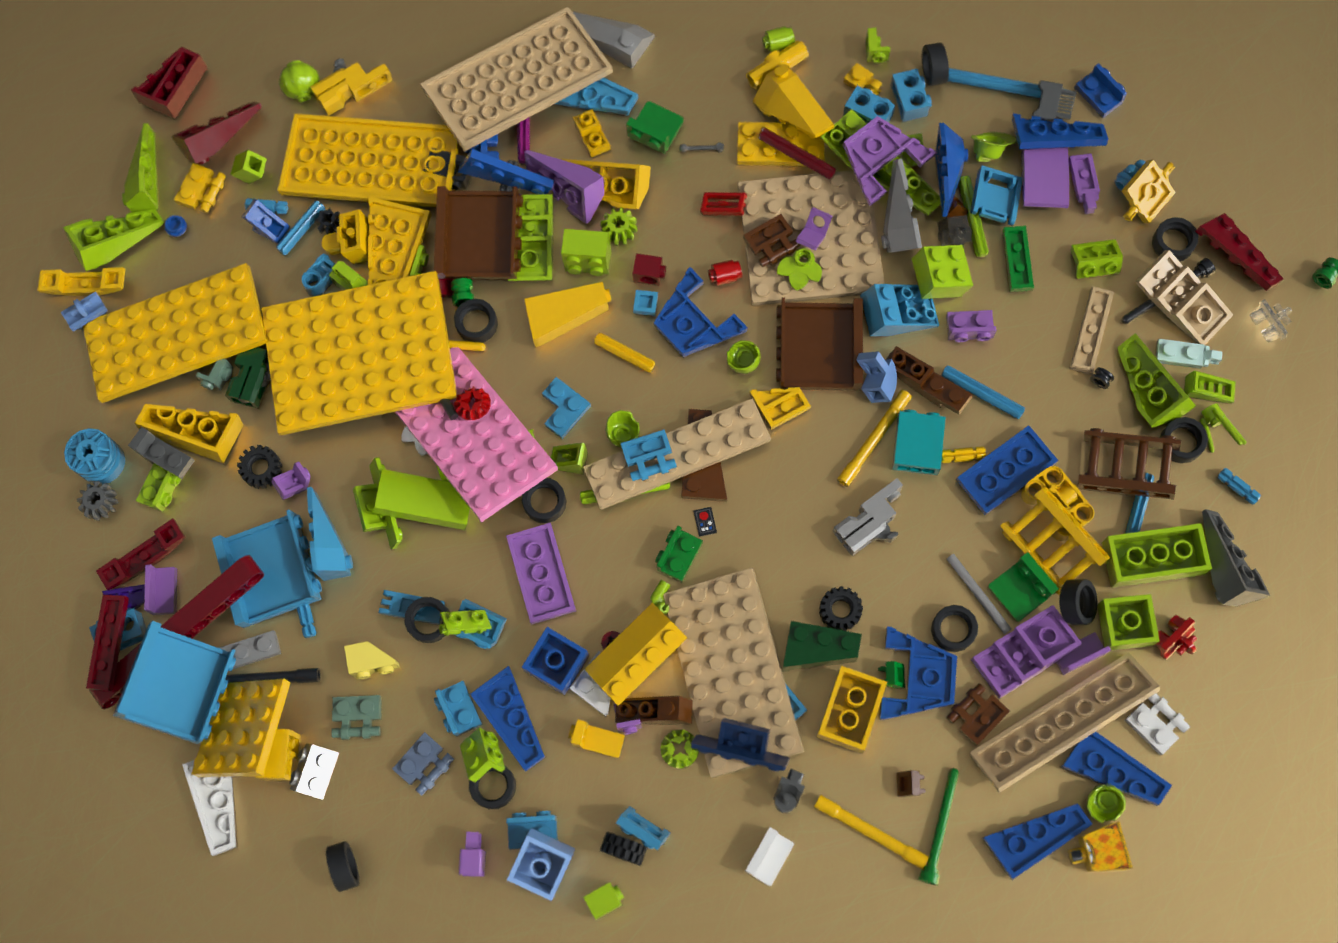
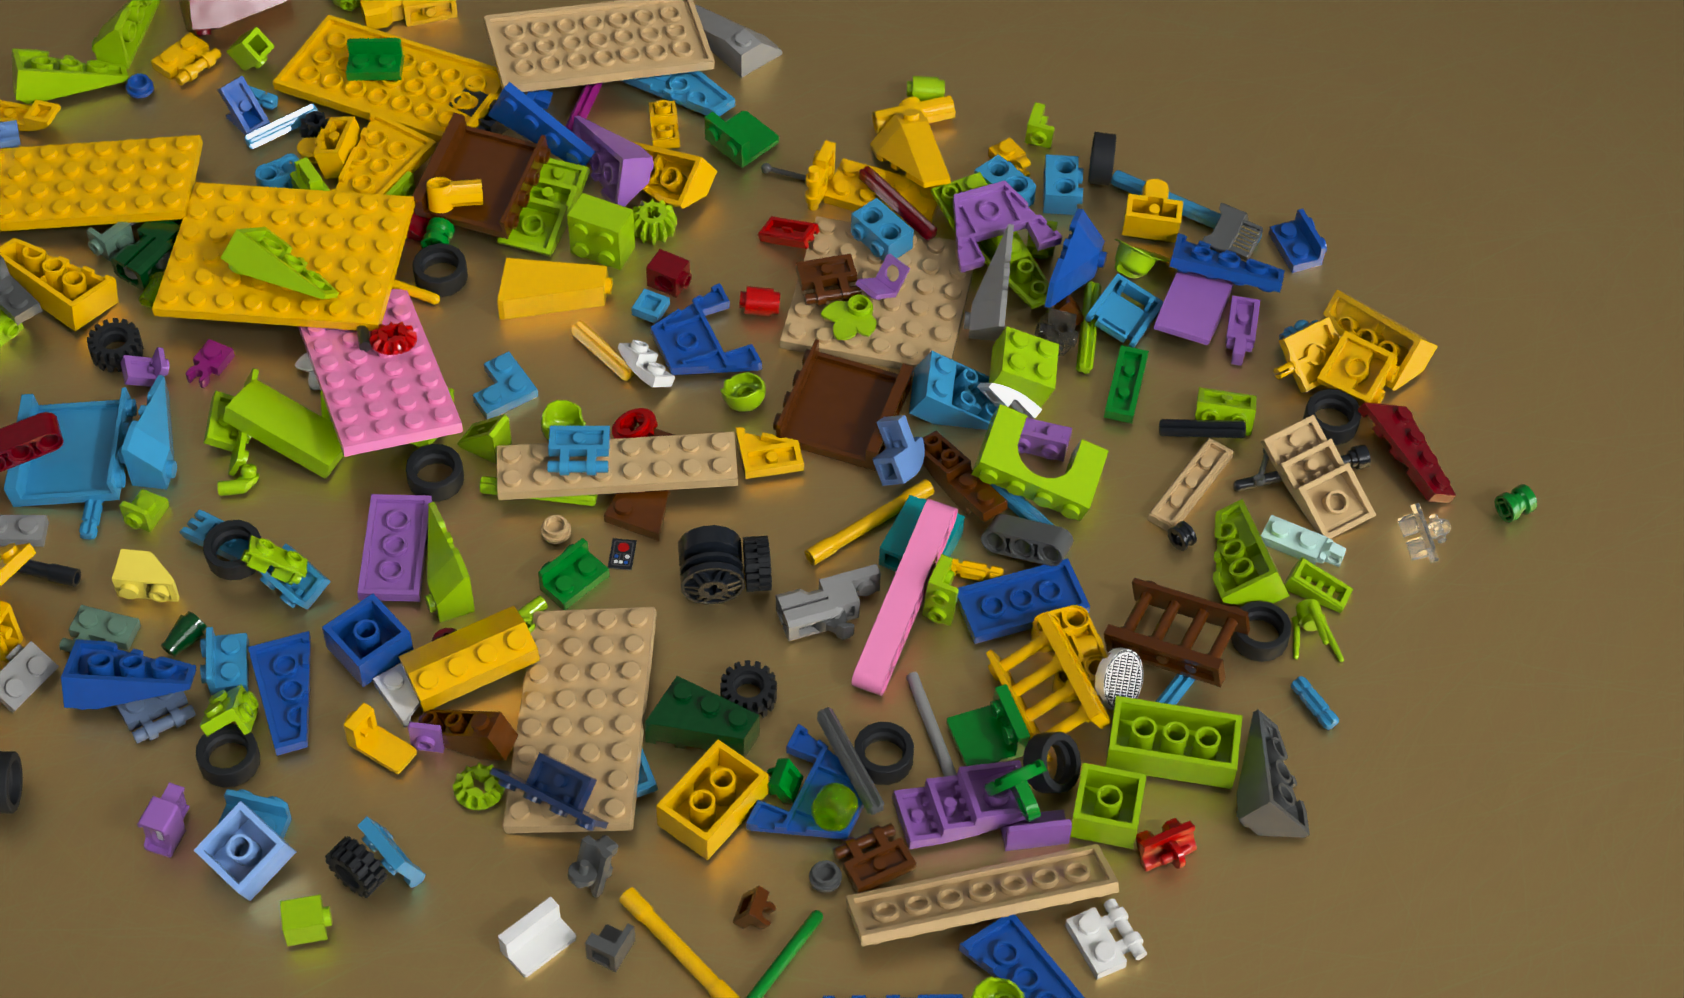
camera: 10 degrees right, 20 degrees down
none -> blue wedge [61,639,196,710]
none -> lime bracket [119,489,170,532]
none -> clear neon green pin [138,272,164,309]
none -> dark green cone [161,611,207,658]
none -> magenta plate [186,339,235,388]
none -> lime arm [218,464,259,496]
none -> lime wedge [221,227,339,299]
none -> green bracket [346,38,404,81]
none -> lime wedge [425,502,475,623]
none -> yellow piece [426,177,483,213]
none -> tan plate [541,515,571,544]
none -> dark grey panel [585,923,635,972]
none -> red gear [612,408,658,439]
none -> white slope [618,340,675,387]
none -> black wheel [678,525,745,605]
none -> black tyre [743,535,772,592]
none -> yellow plate [805,140,836,211]
none -> dark grey plate [809,860,842,893]
none -> clear neon green head [811,783,858,831]
none -> dark grey axle [817,707,884,815]
none -> dark azure brick [851,198,914,261]
none -> bright pink beam [852,499,958,696]
none -> lime bracket [922,554,959,626]
none -> lime arch [971,404,1109,521]
none -> white slope [977,383,1042,418]
none -> dark grey beam [981,514,1074,566]
none -> green tile [984,759,1047,822]
none -> white tile [1095,648,1144,710]
none -> yellow brick [1122,179,1183,243]
none -> black axle [1159,419,1246,438]
none -> dark grey hinge [1253,448,1269,486]
none -> yellow plate [1317,331,1400,406]
none -> yellow wedge [1323,289,1438,390]

